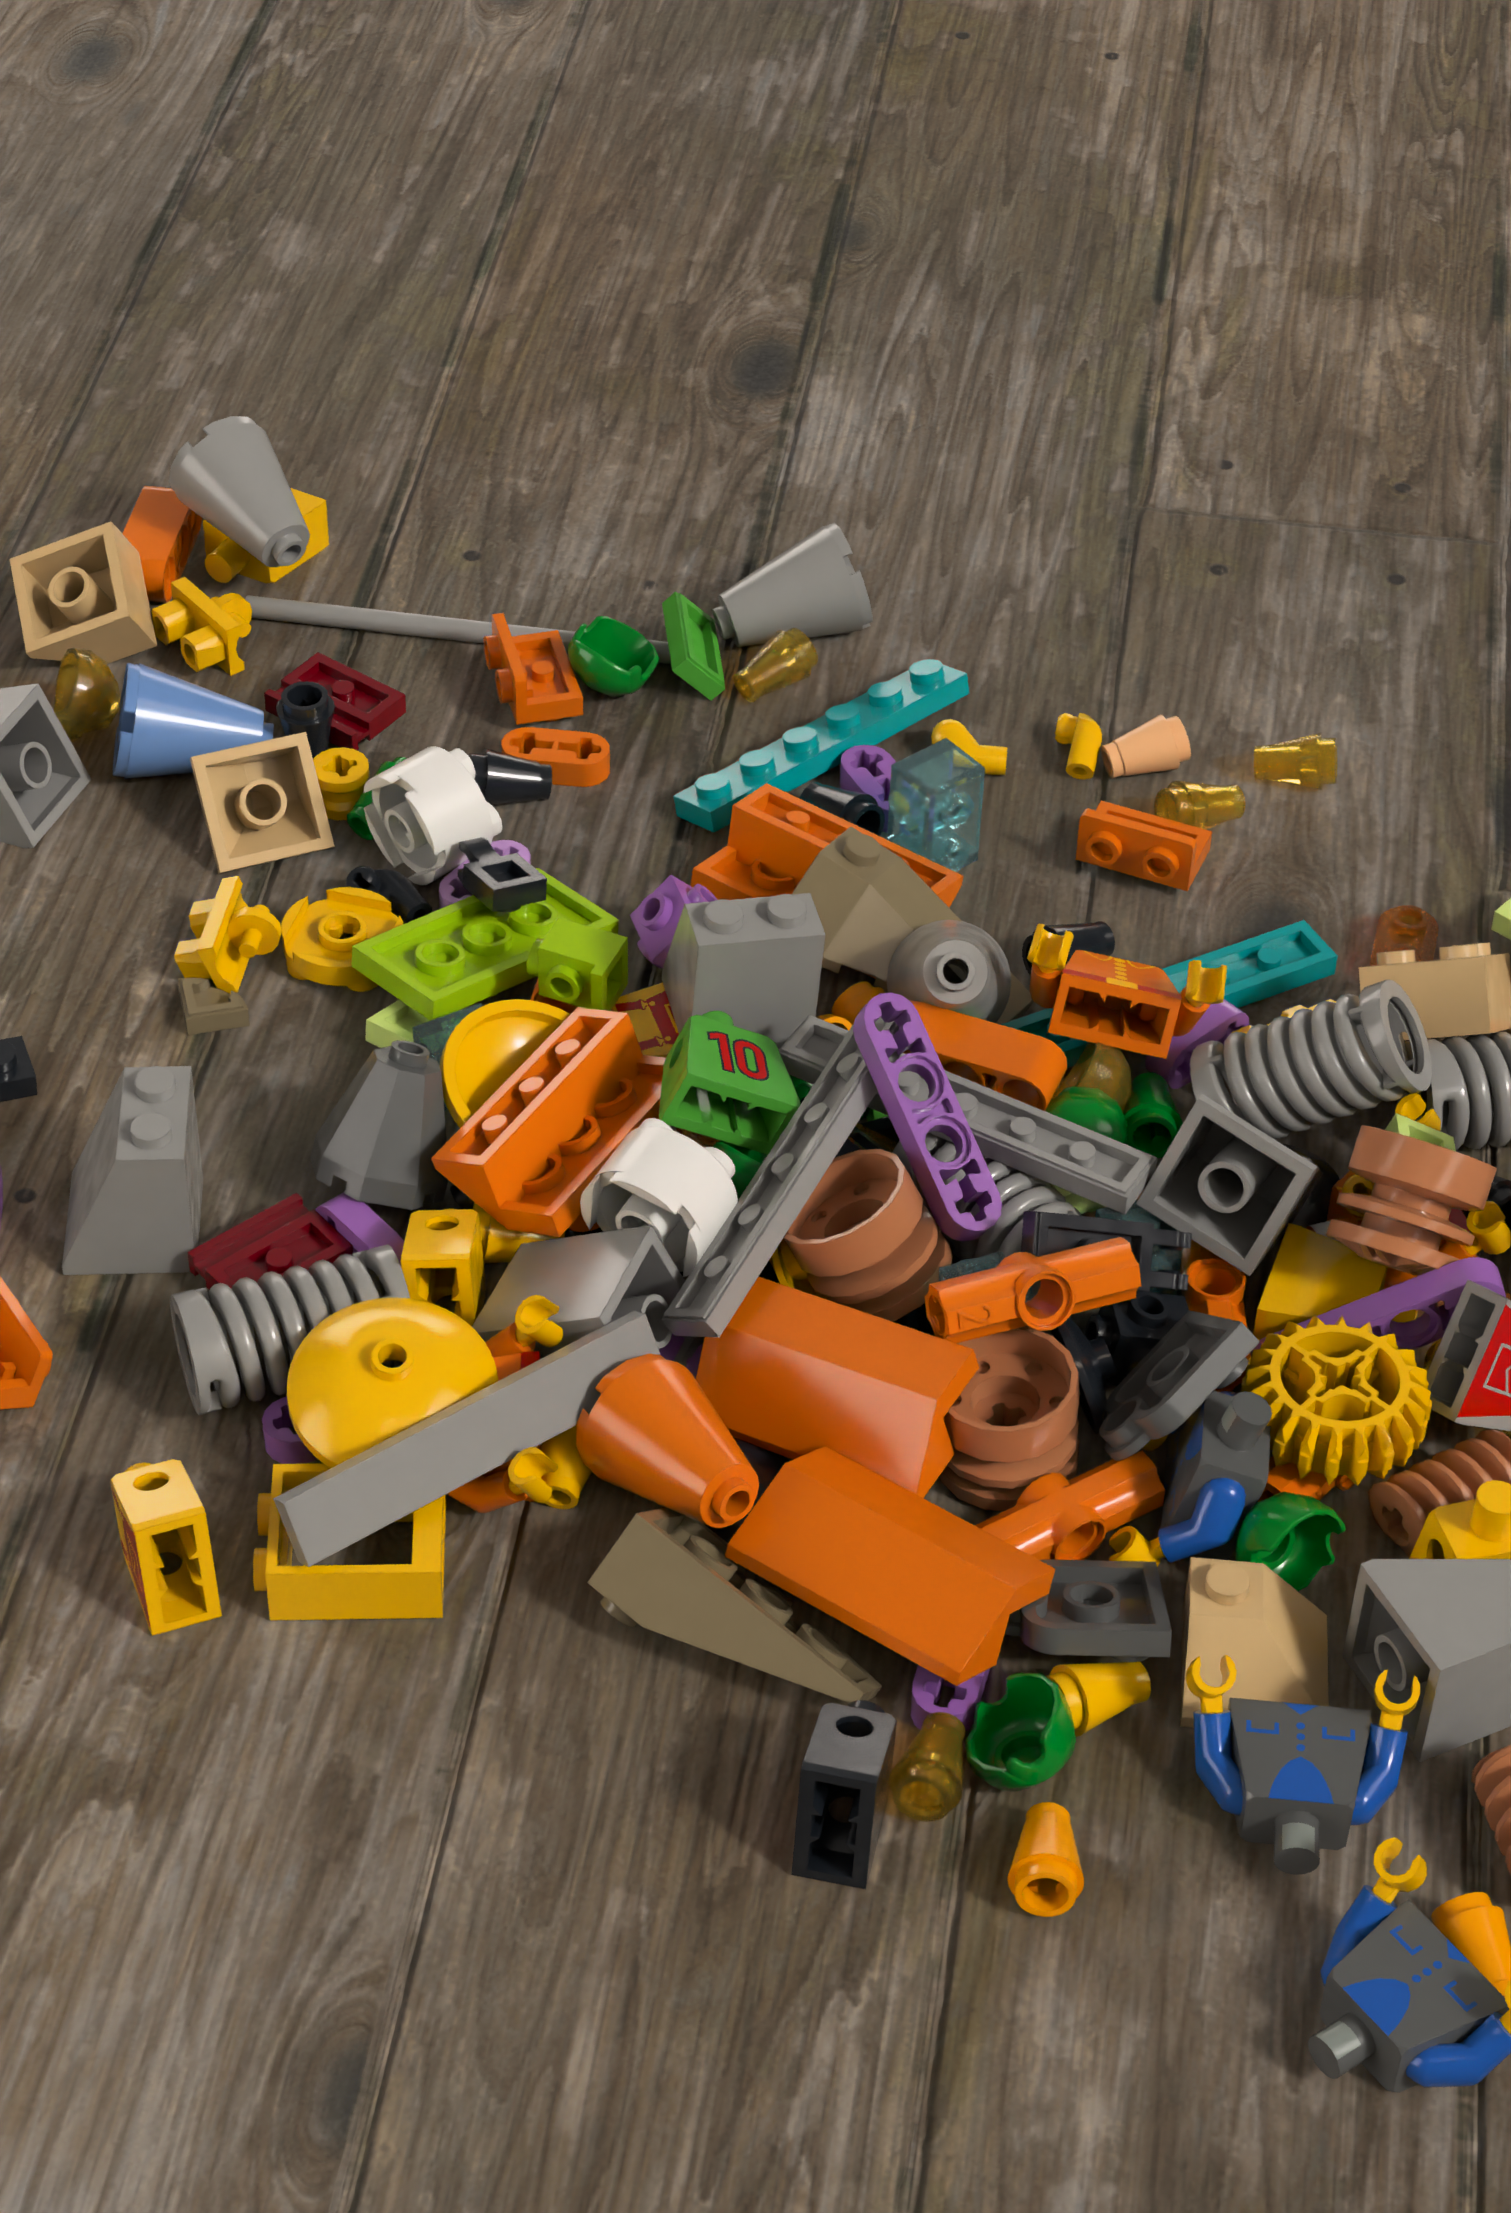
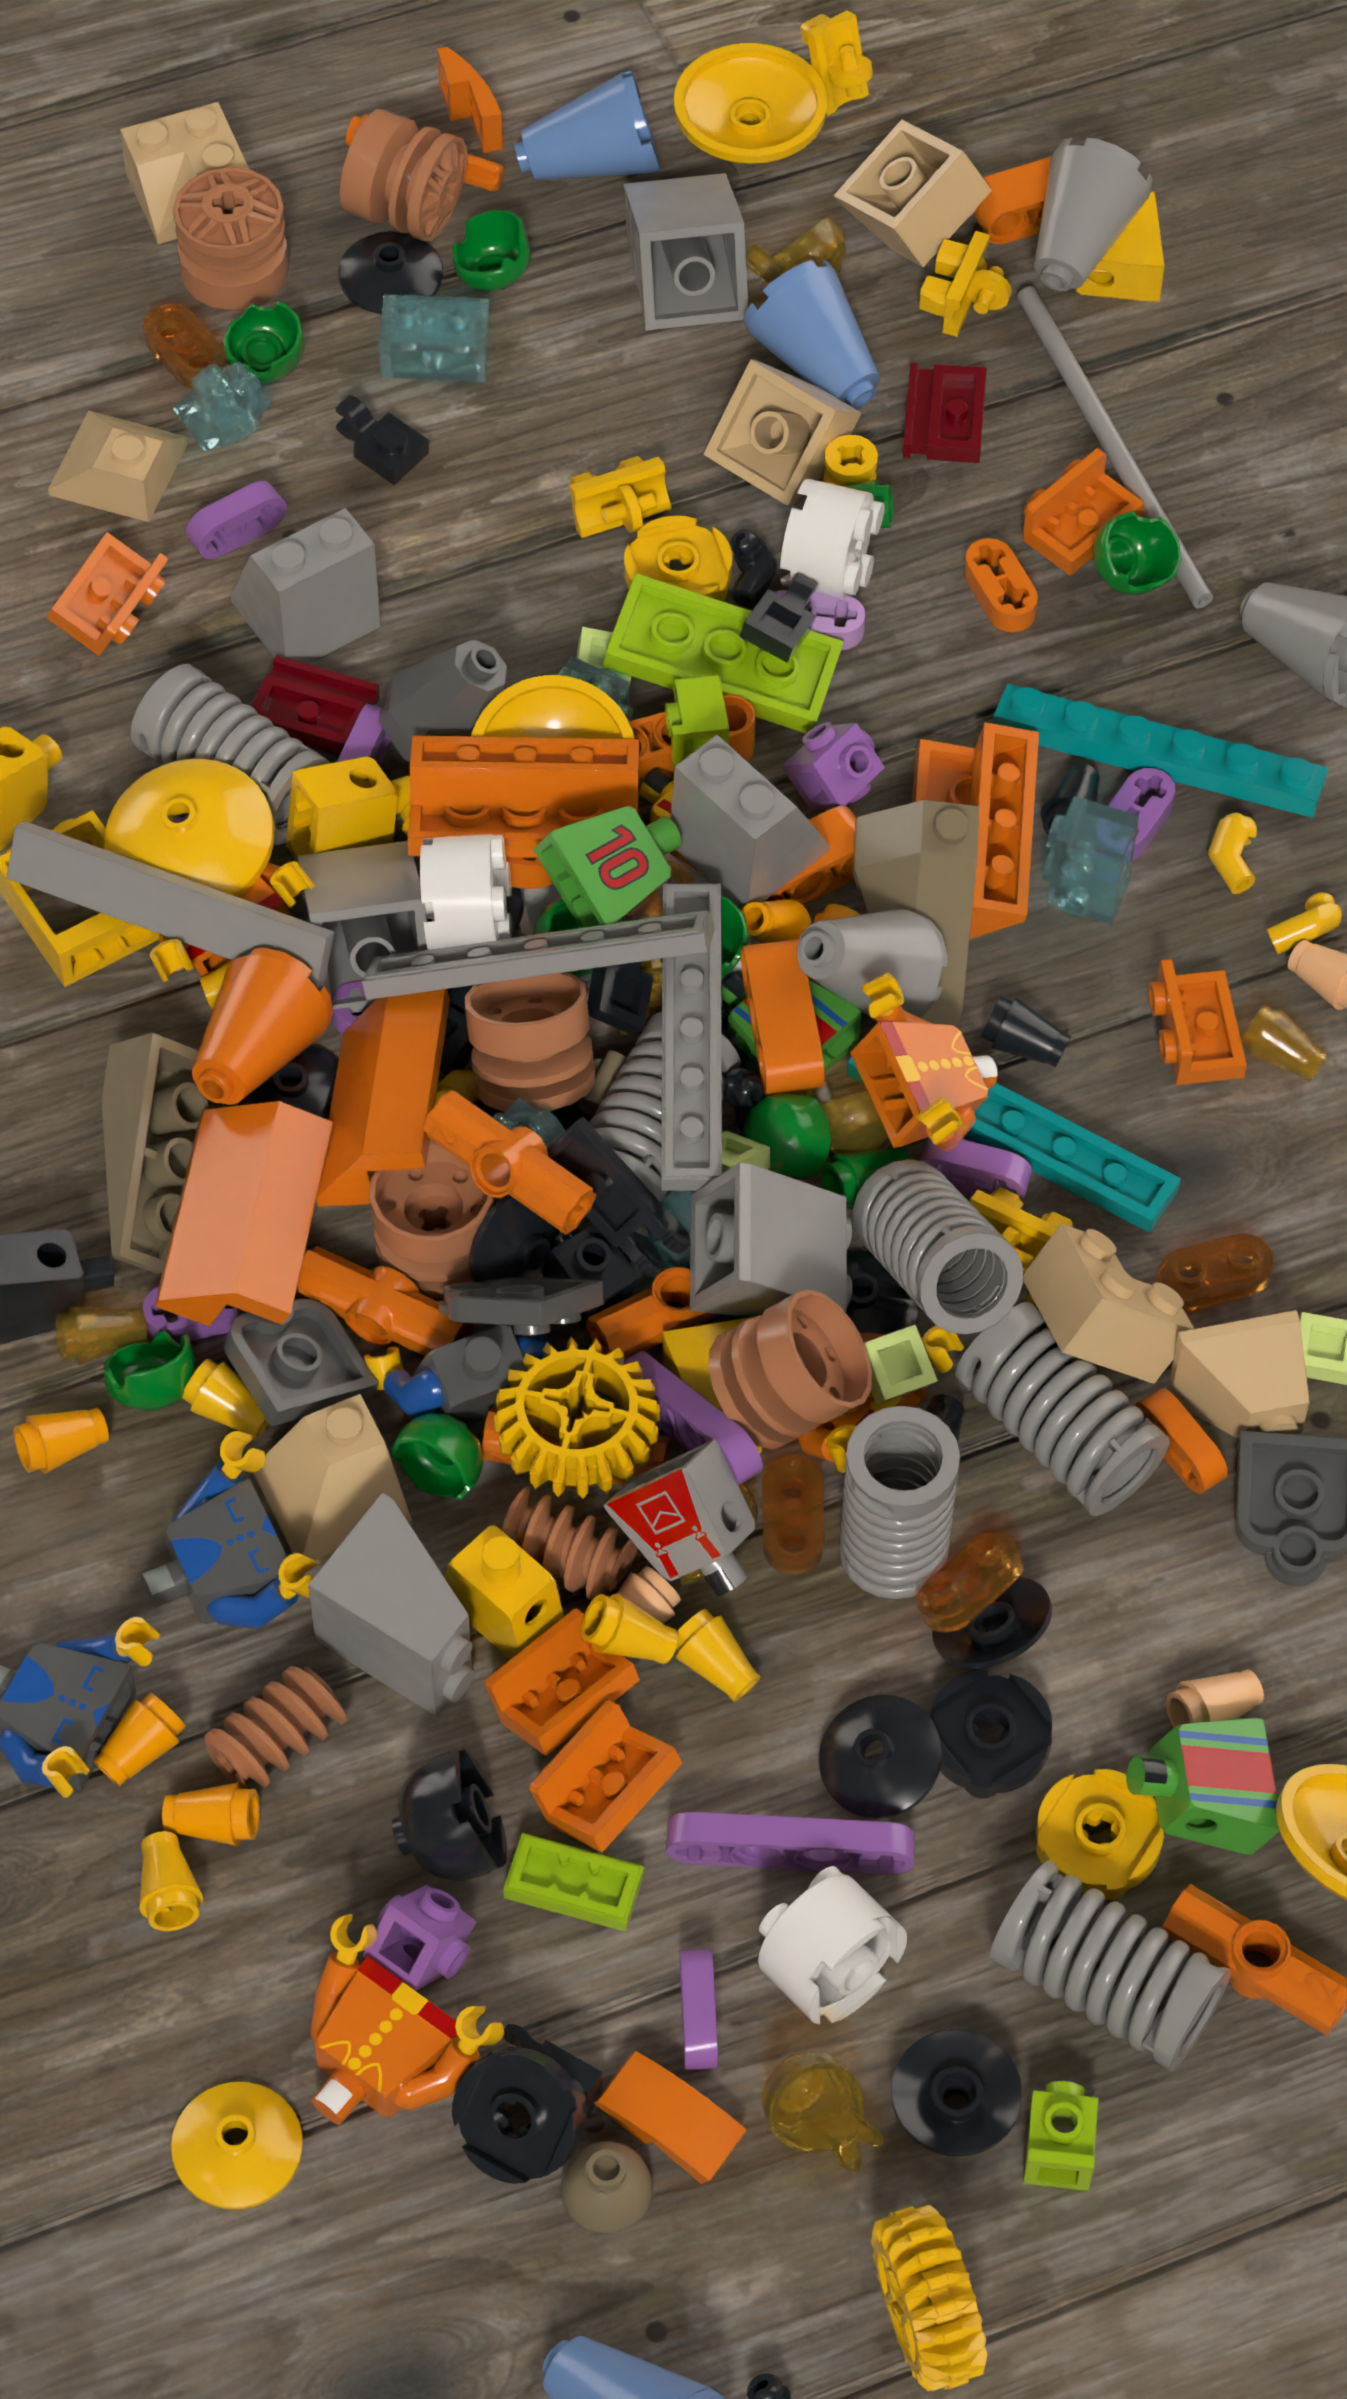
camera: 60 degrees right, 15 degrees up
dark tan tile [177,978,250,1035] -> none
black cone [276,681,335,759] -> none
black cone [468,748,552,805] -> none
bright green tile [662,592,725,701] -> none
clear yellow cone [733,628,818,702] -> none
medium lavender beam [853,992,1002,1242] -> none

